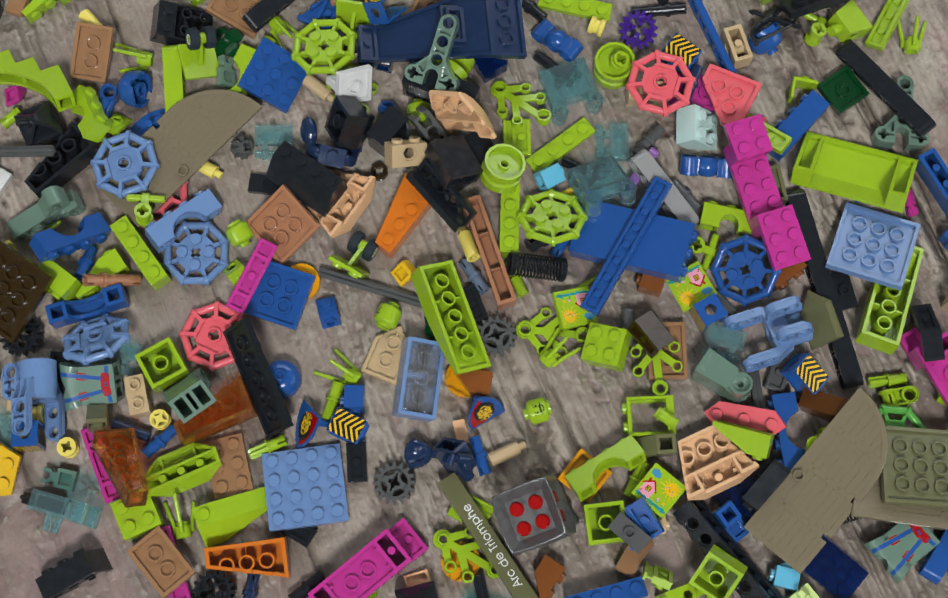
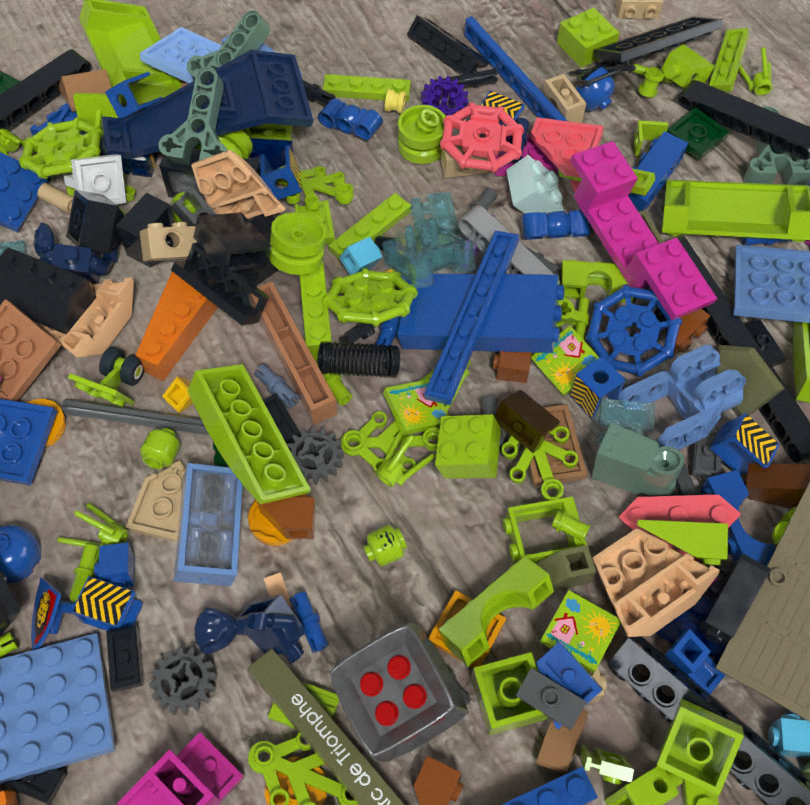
camera: 10 degrees left, 15 degrees down
blue bracket [316,296,341,329] -> none
dark brown bush [371,163,388,181] -> none
light yellow cylinder [458,227,480,262] -> none
shield [468,395,505,431] -> none
tan cylinder [487,441,527,466] -> none
clear light blue piece [533,51,604,126] -> none
lime axle [623,462,649,499] -> none
none -> blue piece [260,145,302,200]

